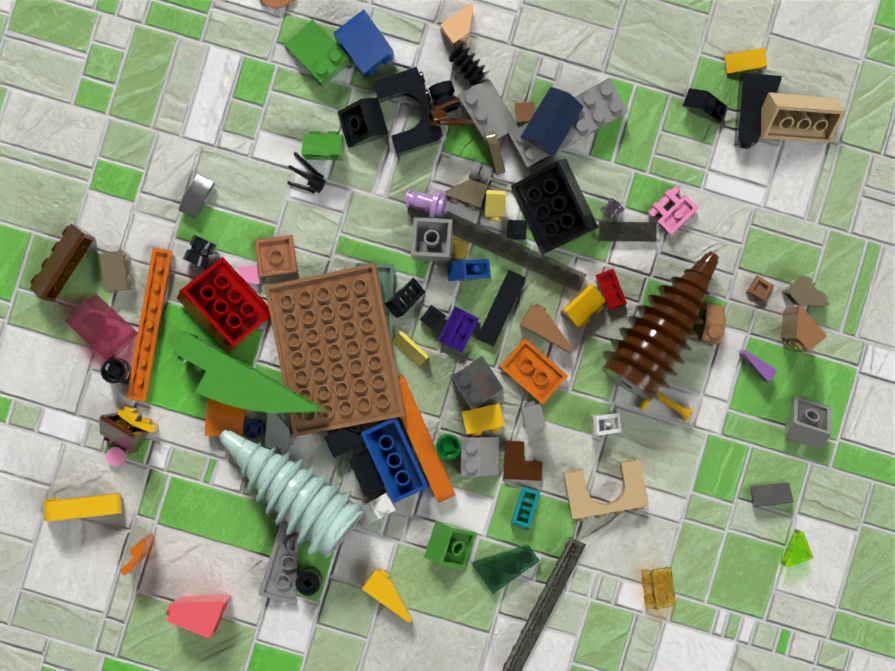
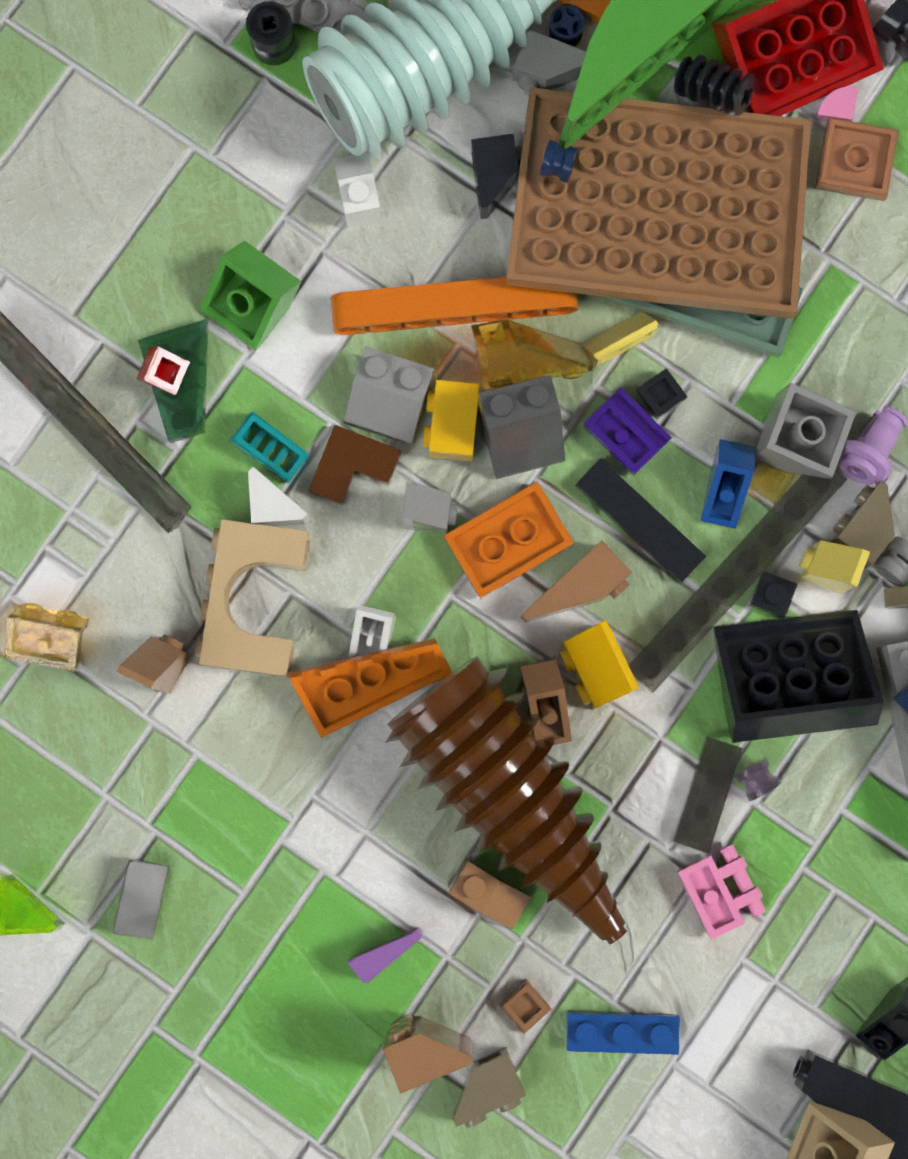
camera: 110 degrees right, 5 degrees down
black slope [349,451,385,497] -> none
blue slope [361,417,429,504] -> none
yellow slope [362,567,412,623] -> none
black slope [385,277,426,318] -> none
green wheel [436,433,461,460] -> none
red plate [595,268,627,311] -> none
yellow piece [638,391,695,424] -> none
light grey slope [785,396,831,449] -> none
none -> medium nougat slope [117,634,190,693]
none -> slope [136,347,190,395]
none -> white slope [248,467,310,527]
none -> orange wing [288,638,452,738]
none -> clear yellow slope [471,319,593,390]
none -> medium nougat slope [520,659,572,745]
none -> dark blue wheel [540,140,578,183]
none -> blue plate [566,1011,680,1055]
none -> black piece [674,55,756,116]

